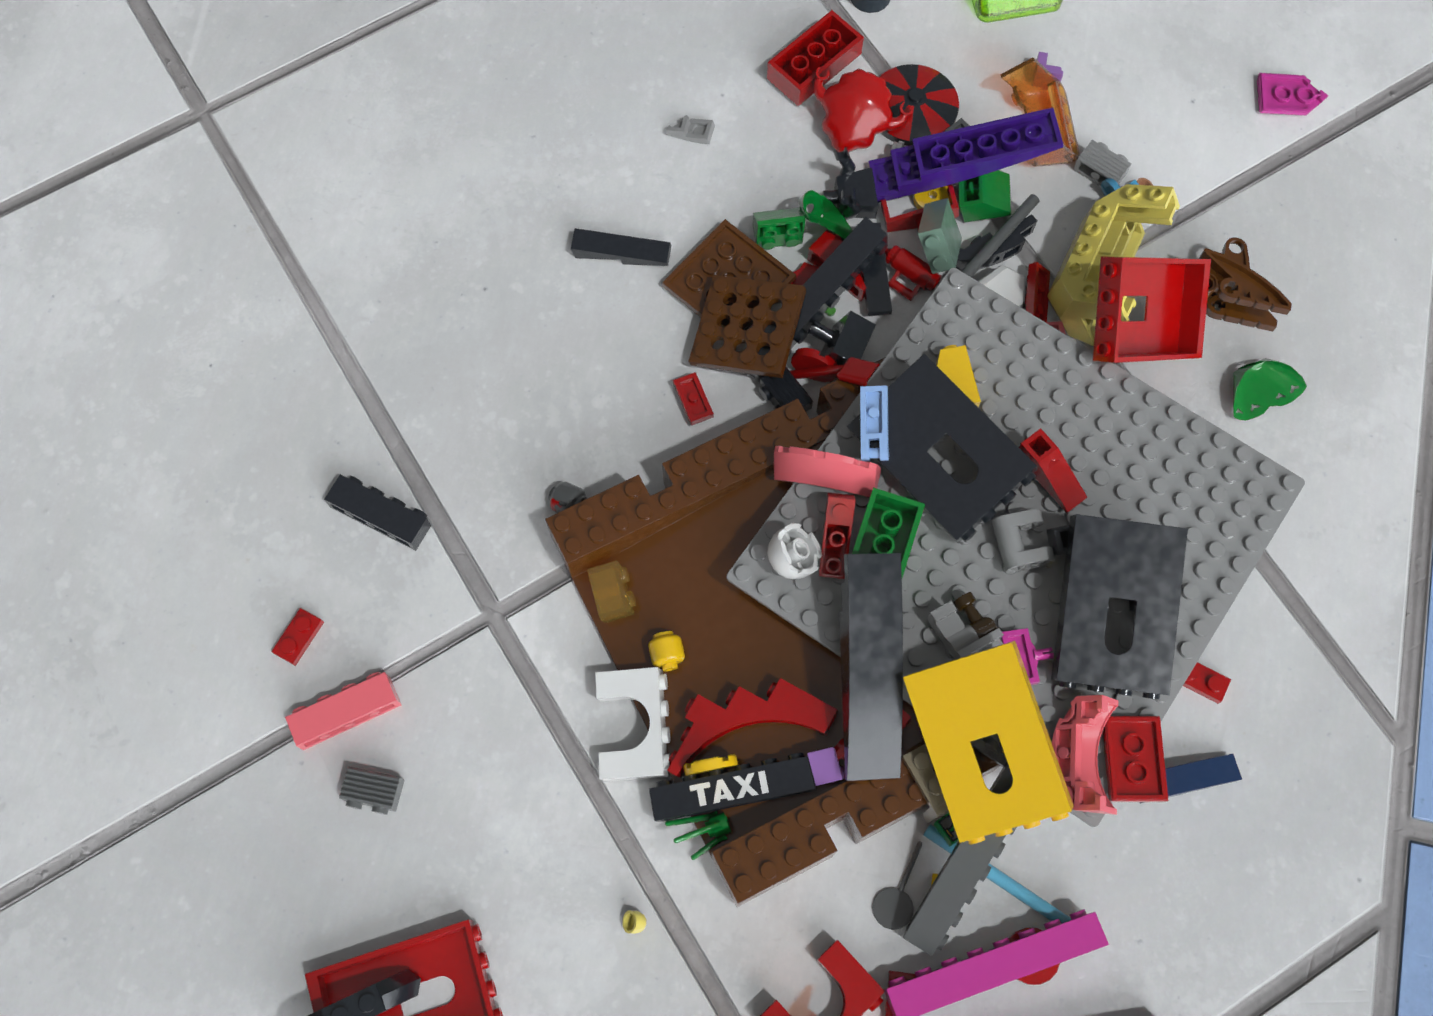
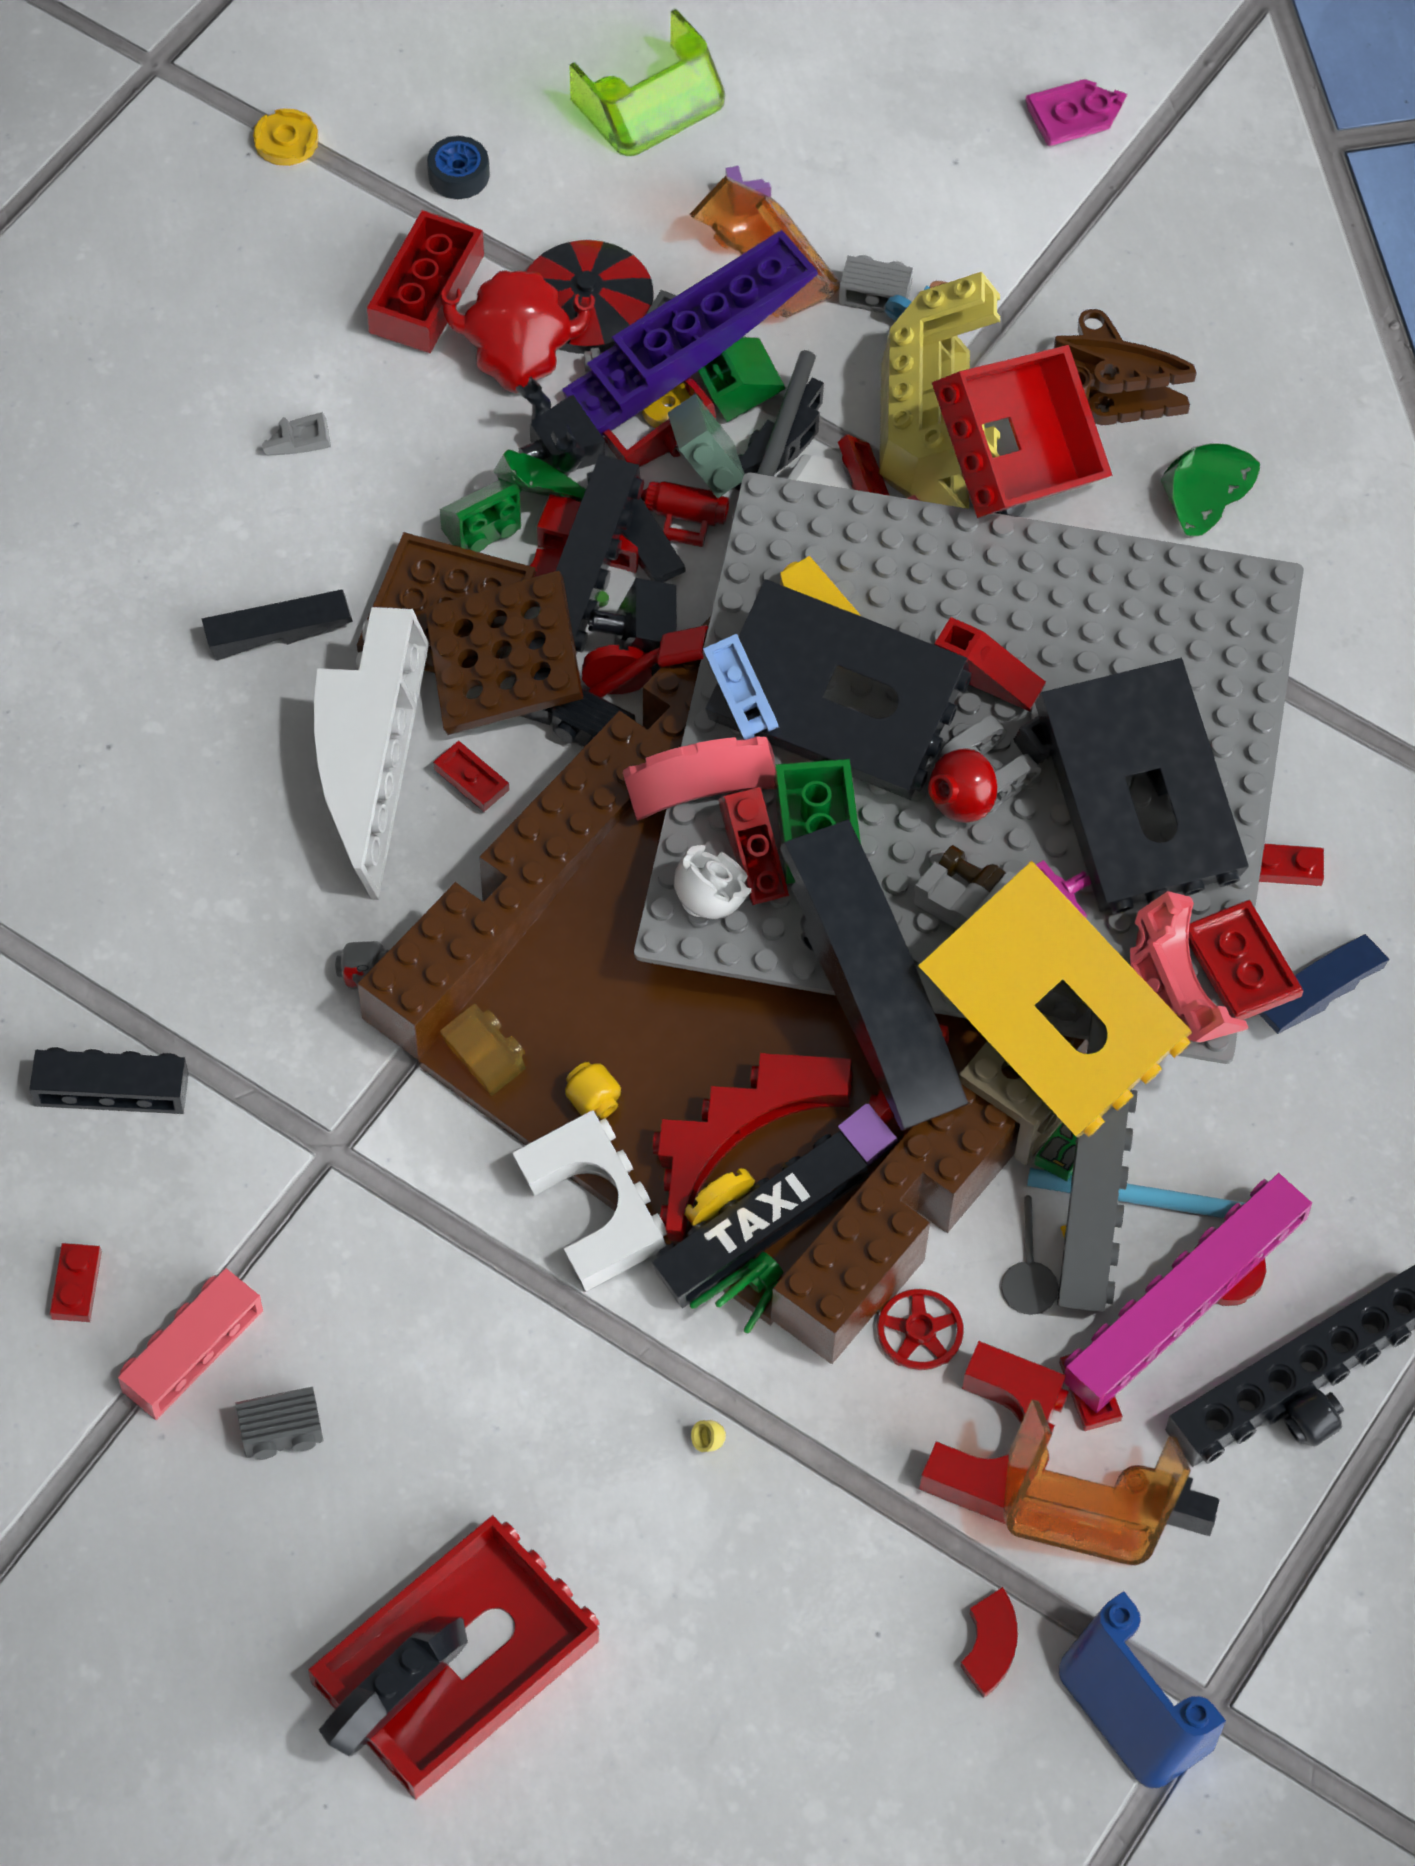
camera: 25 degrees left, 10 degrees down
none -> white slope [314,607,429,900]
none -> red wheel [877,1289,964,1370]
none -> red piece [928,748,997,823]

